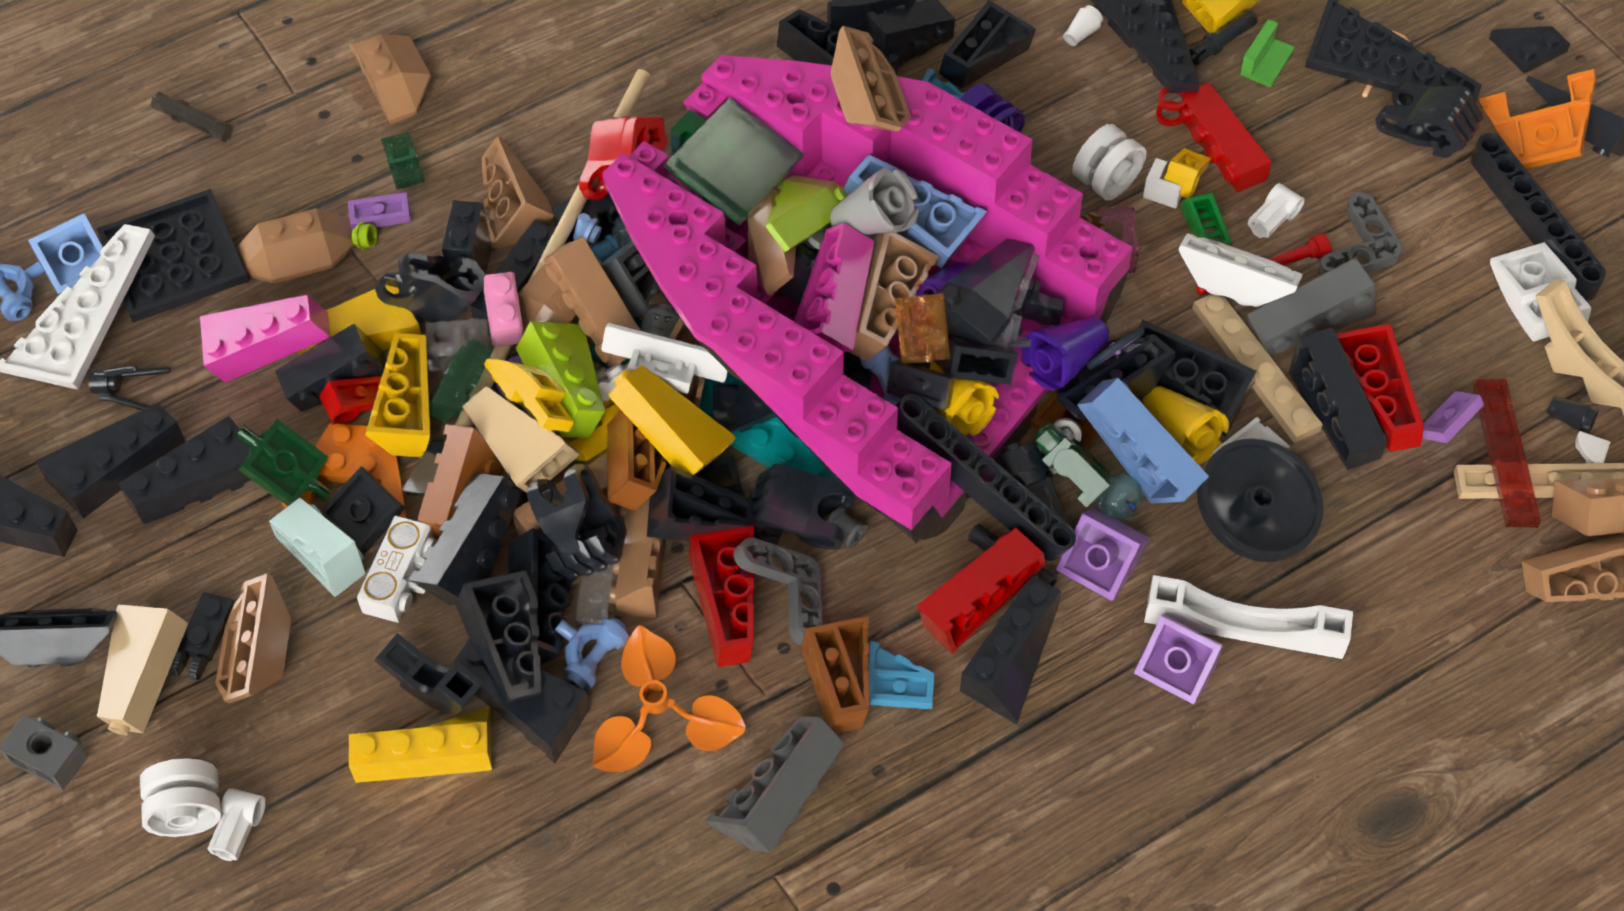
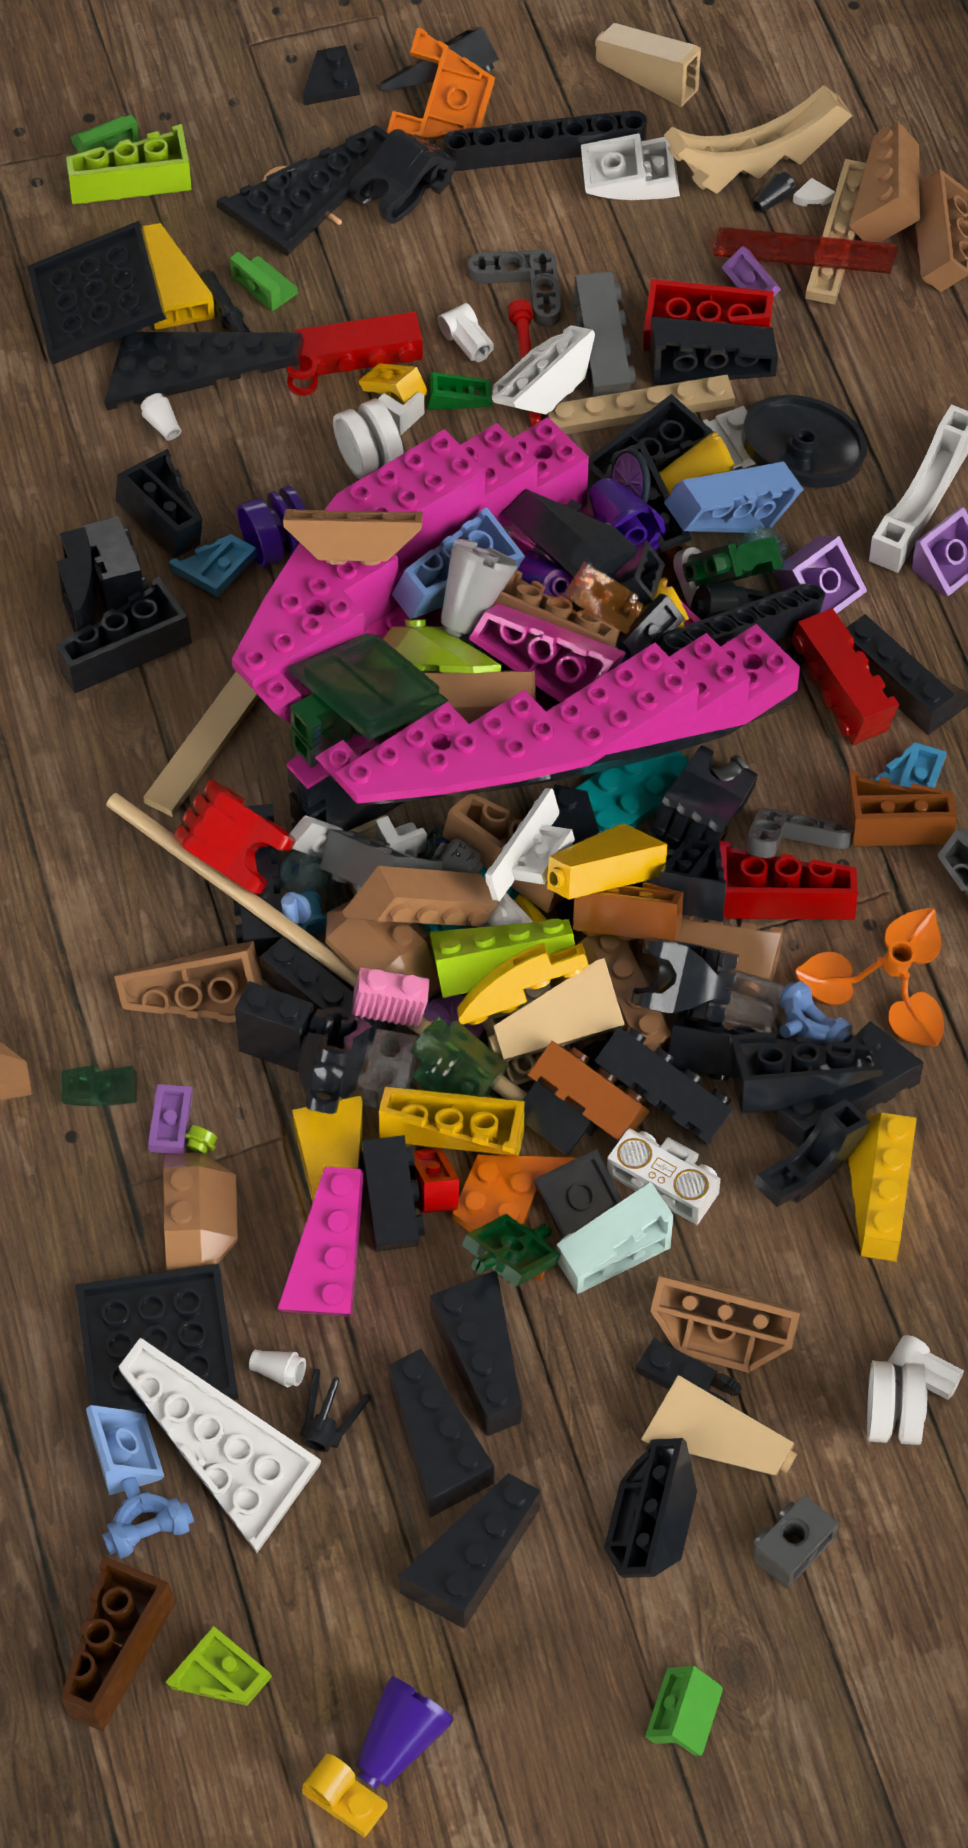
camera: 75 degrees left, 0 degrees up
none -> white cone [249,1349,306,1388]

